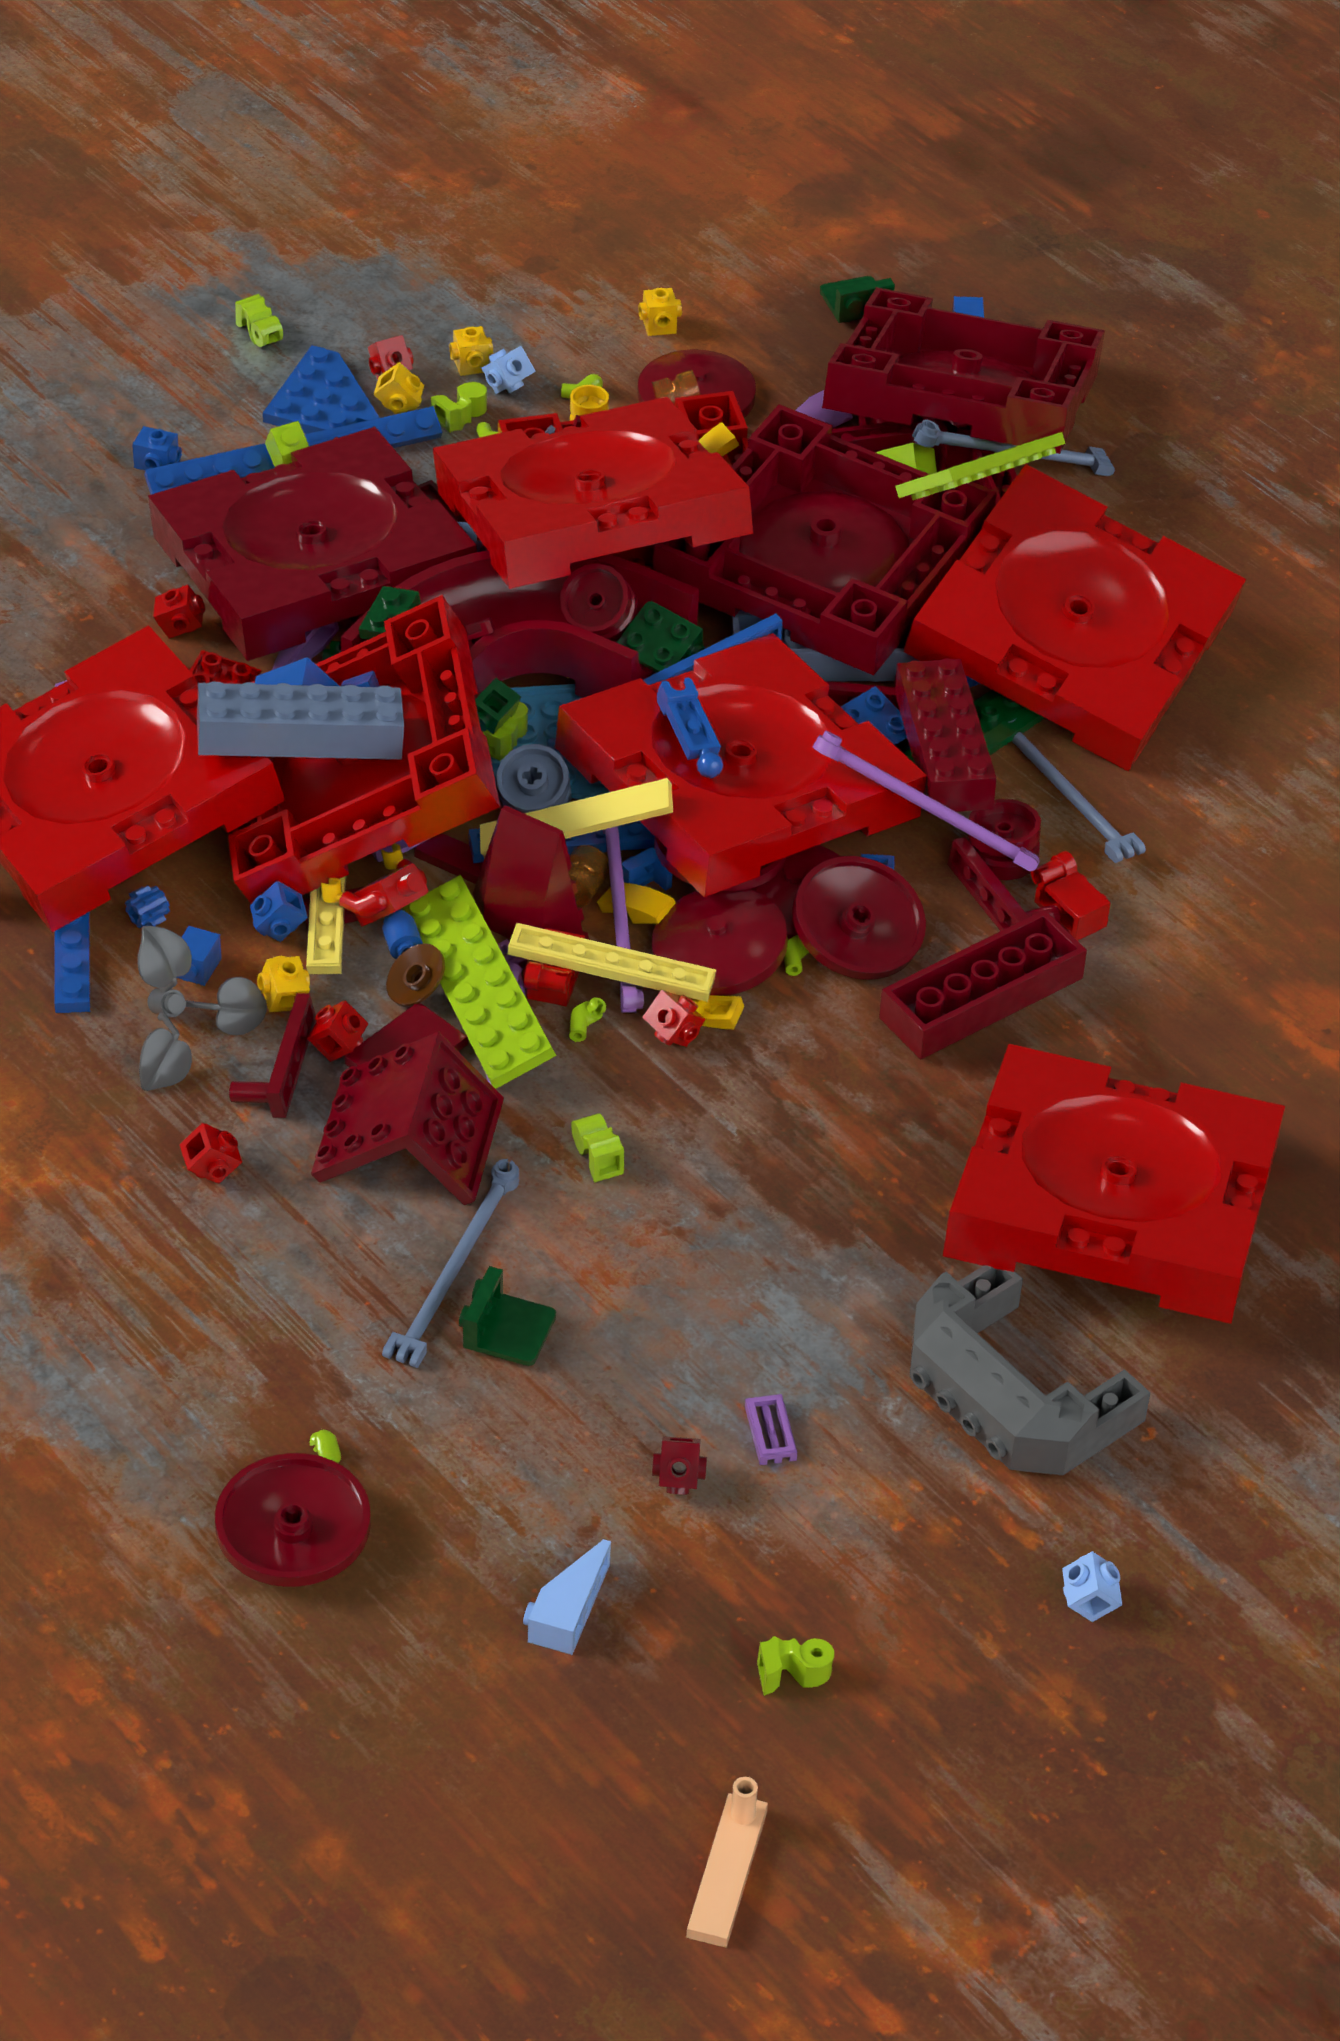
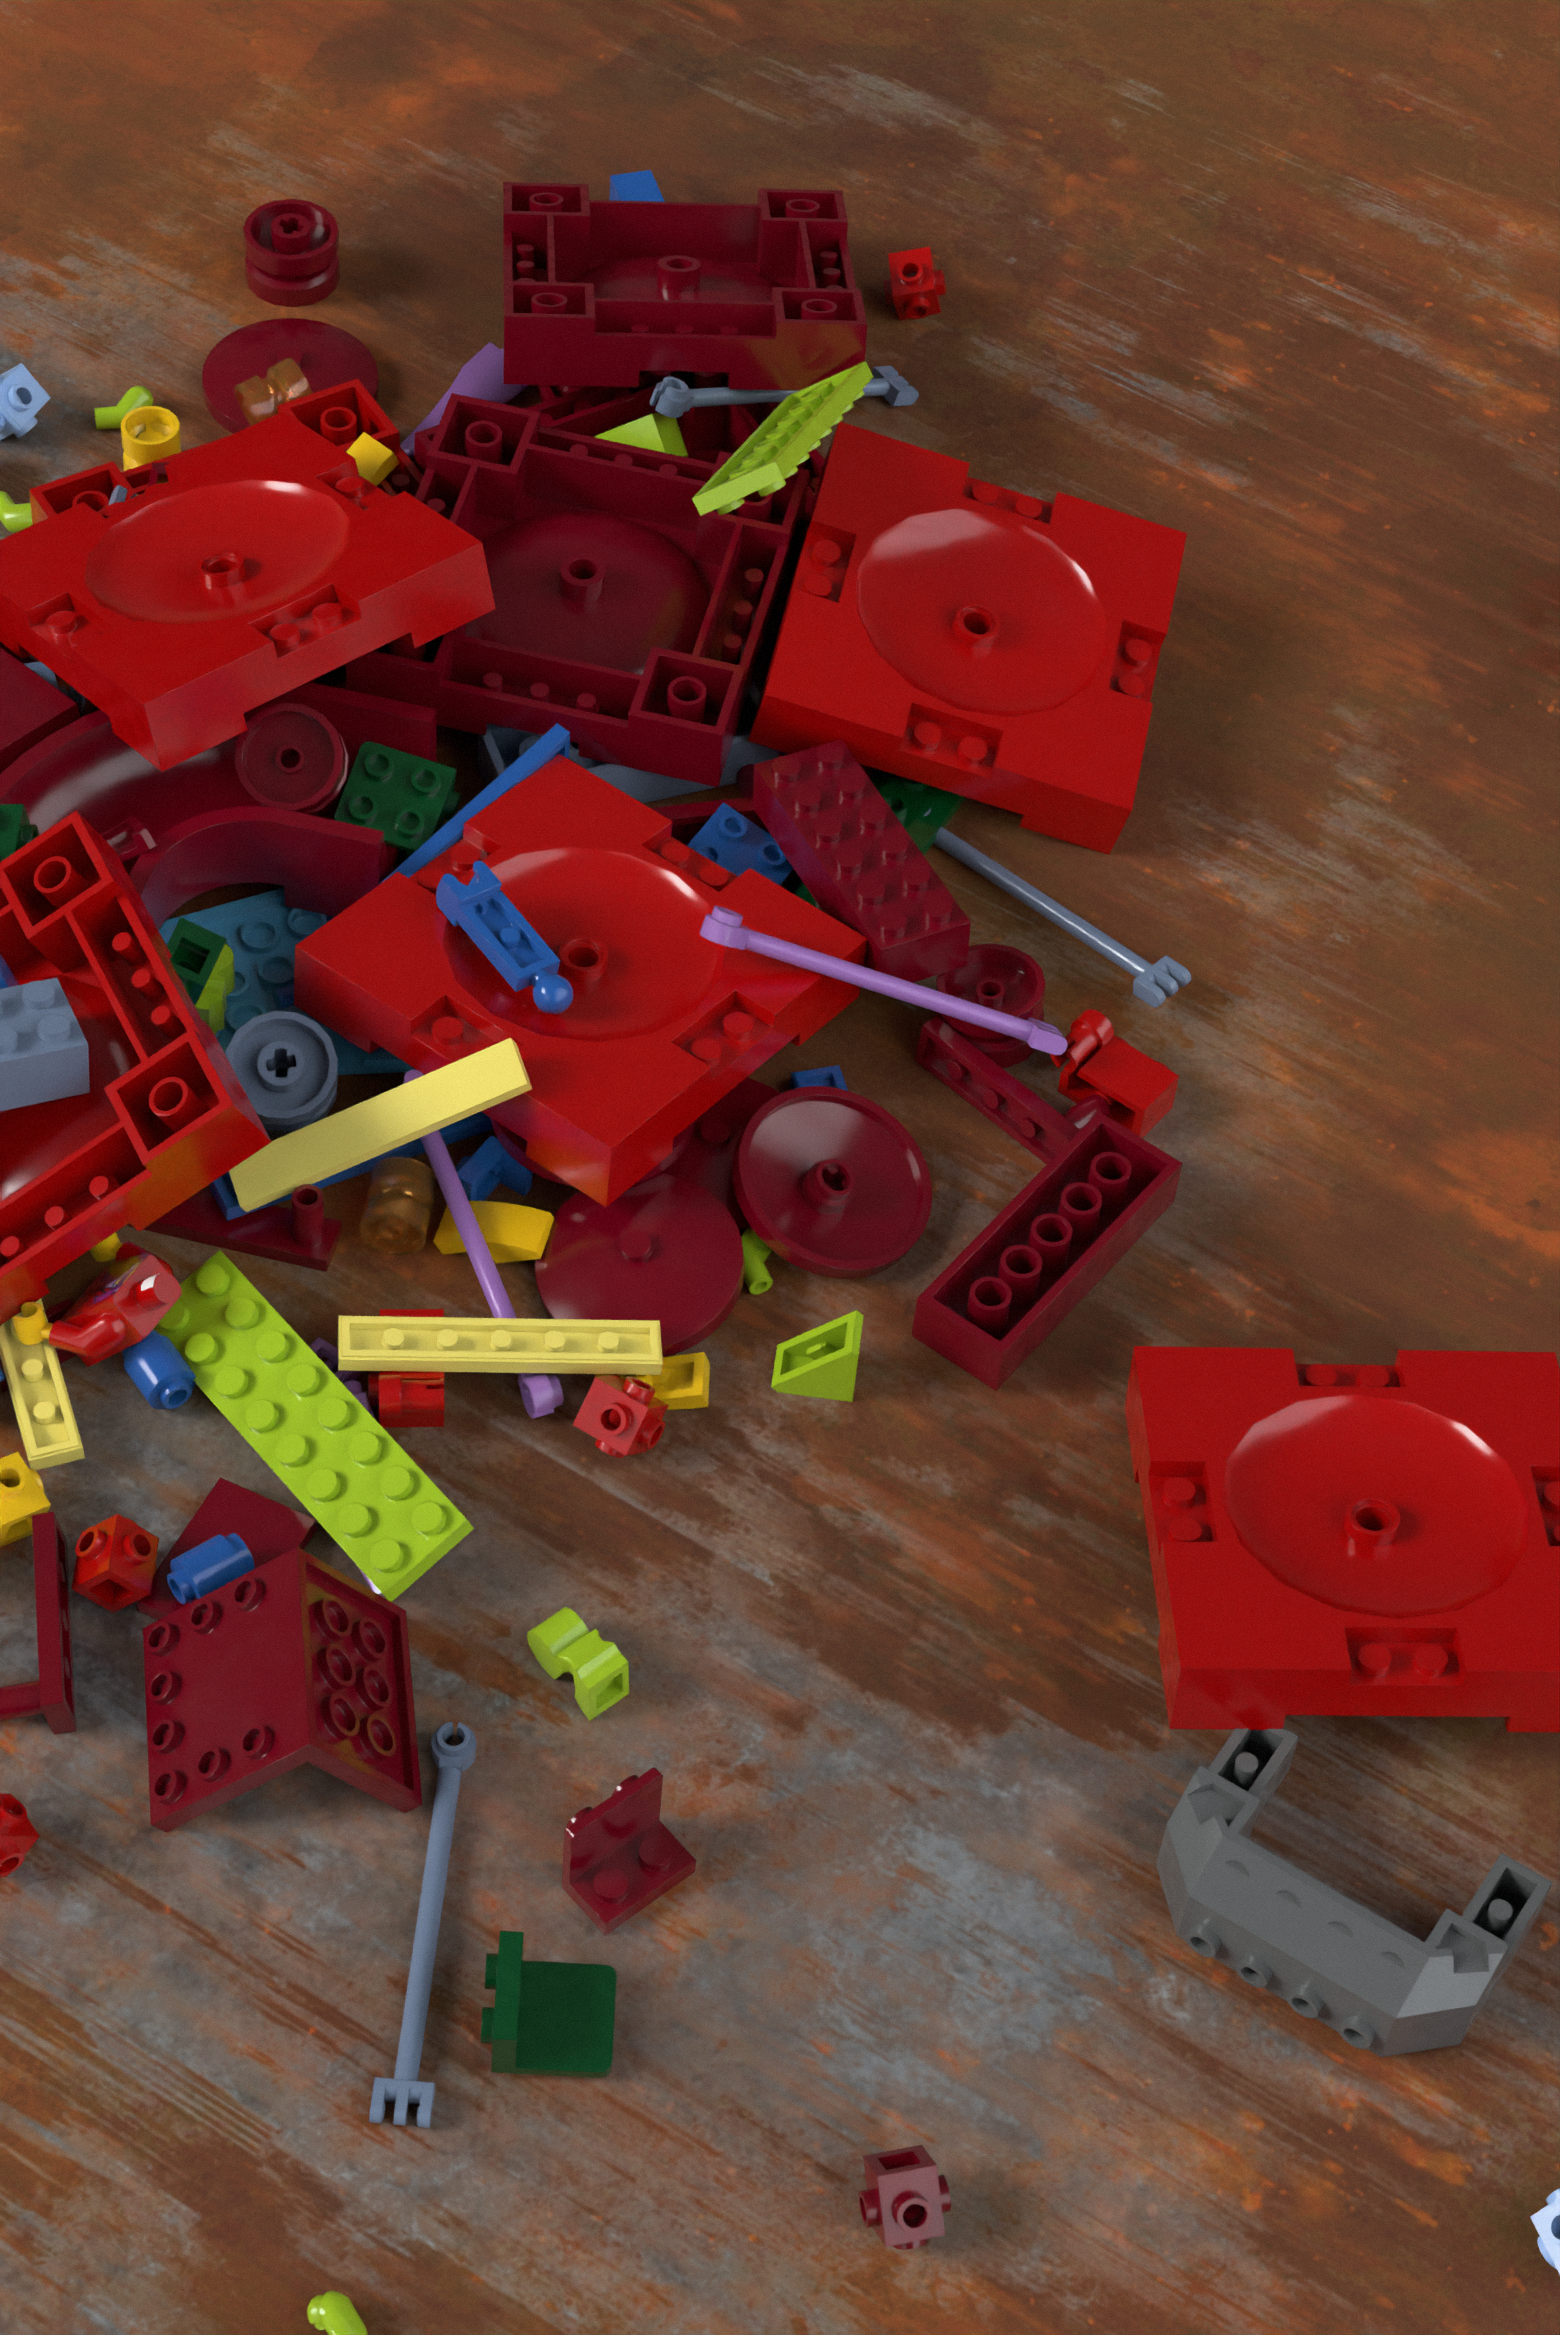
camera: 20 degrees left, 5 degrees up
reddish brown dish [386,944,445,1006] -> none
dark red wedge [473,805,589,939] -> none
lime arm [569,997,606,1042] -> none
yellow brick [638,288,682,336] -> none
medium lavender tile [745,1394,797,1465] -> none
dark green bracket [820,276,895,323] -> none
none -> blue brick [167,1533,255,1604]
none -> dark red wheel [243,199,340,307]
none -> dark red bracket [562,1767,696,1936]
none -> lime slope [771,1310,864,1402]
none -> red brick [883,246,947,320]

